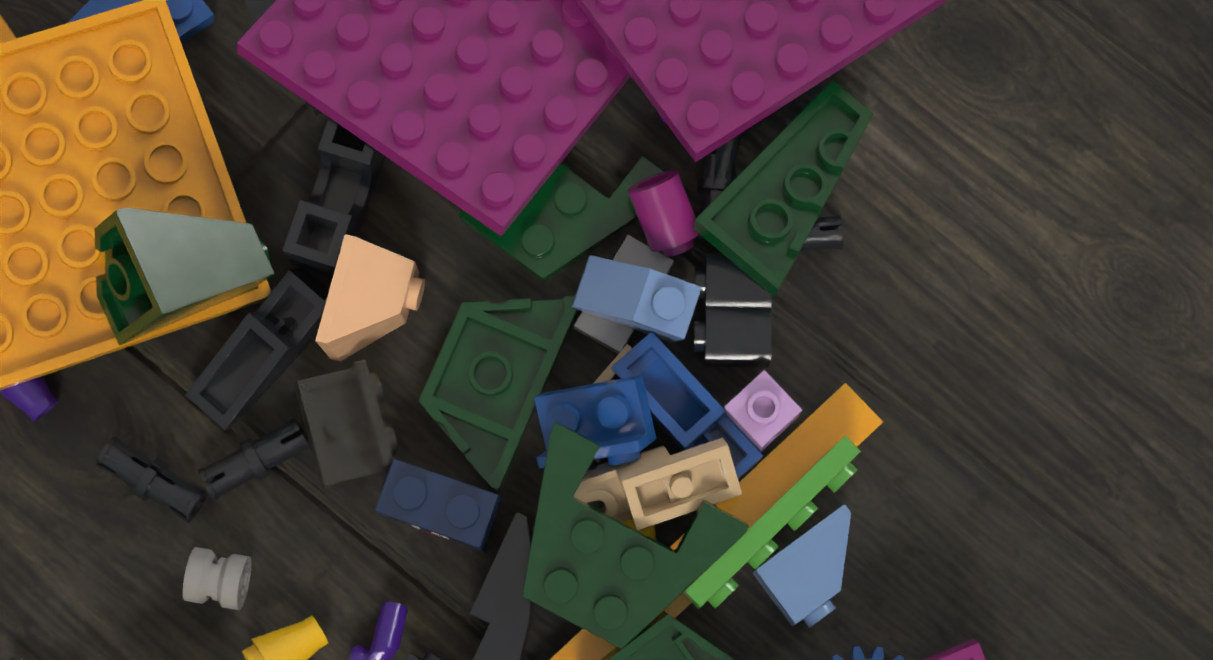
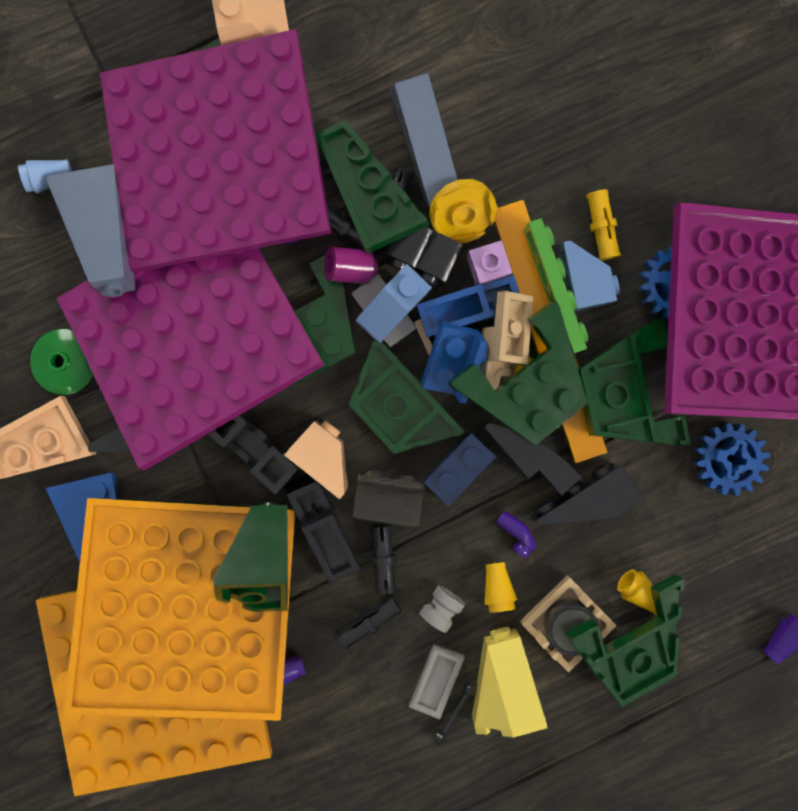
camera: 65 degrees left, 10 degrees up
none -> sand blue slope [389,73,458,208]
none -> light grey tile [409,643,465,720]
none -> yellow tile [429,179,497,243]
none -> yellow pin [586,189,621,261]

